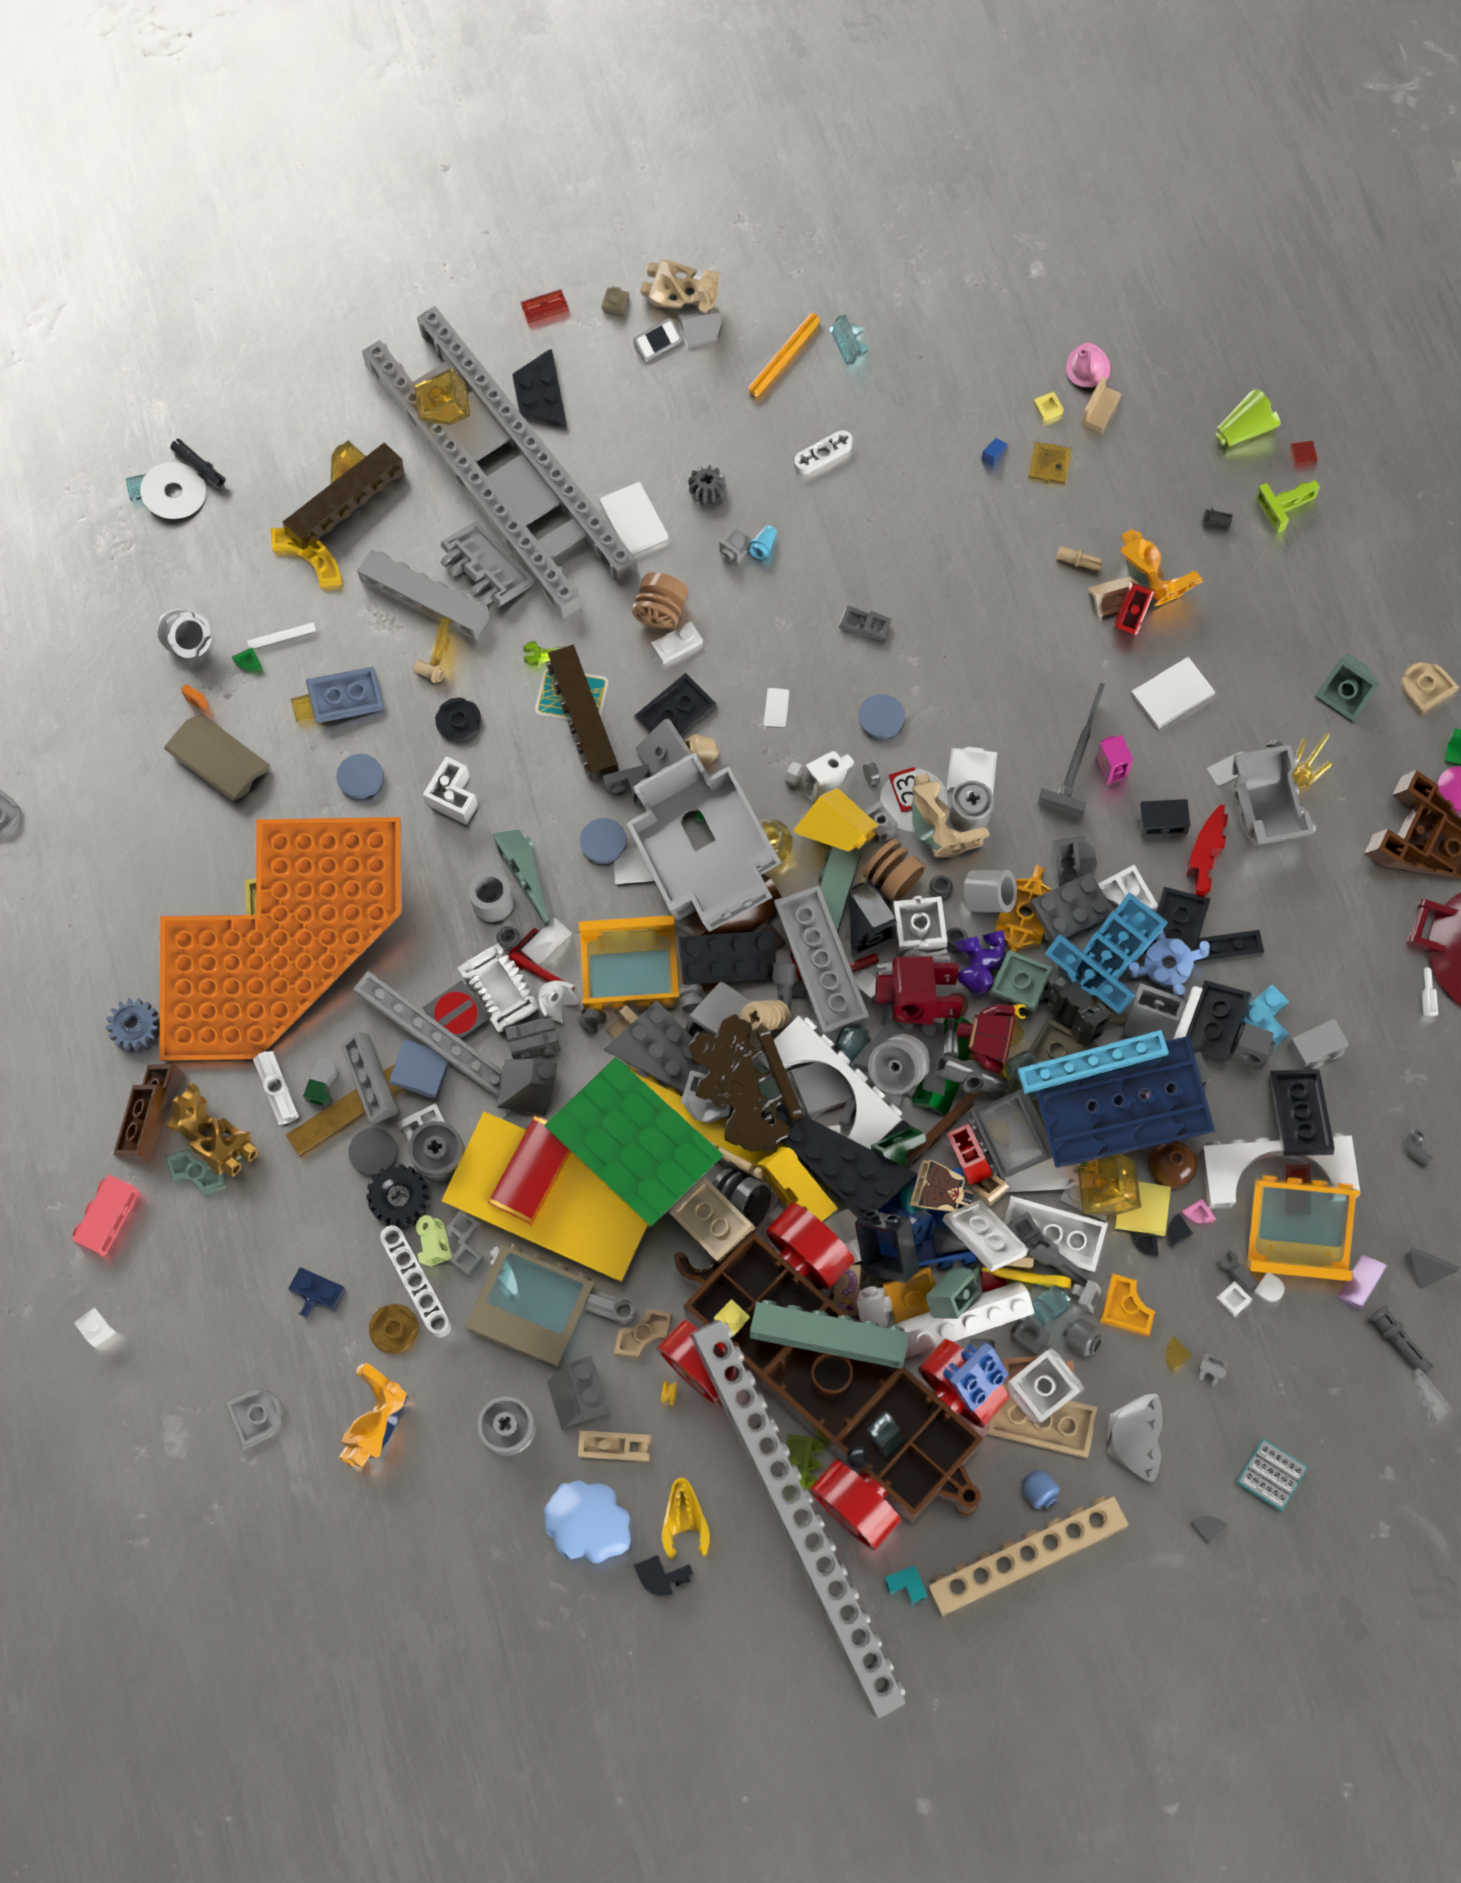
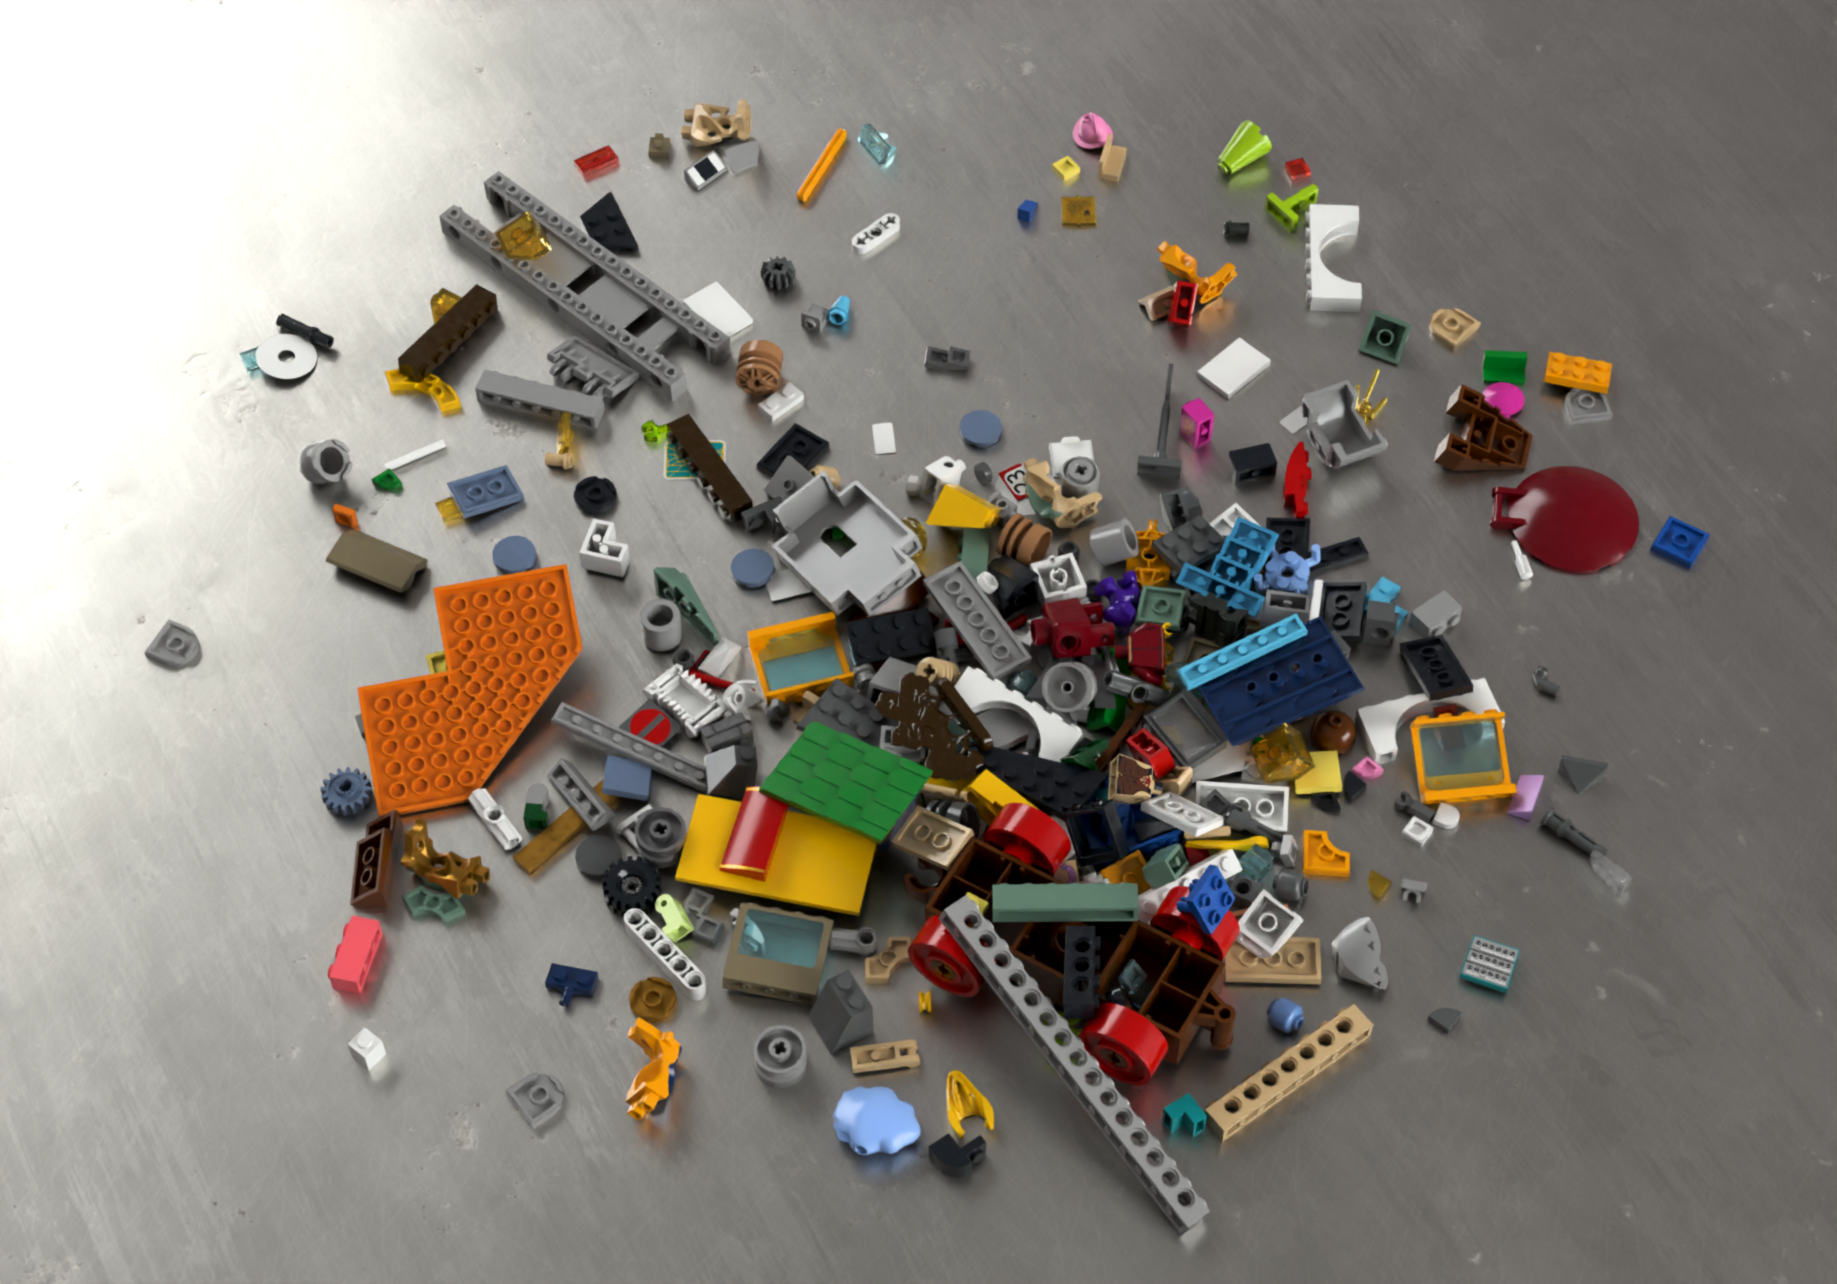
camera: 15 degrees left, 15 degrees down
tan axle [1056,545,1102,571] -> none
none -> white tile [976,571,998,594]
none -> black brick [1063,926,1101,1019]
none -> white arch [1304,204,1362,312]

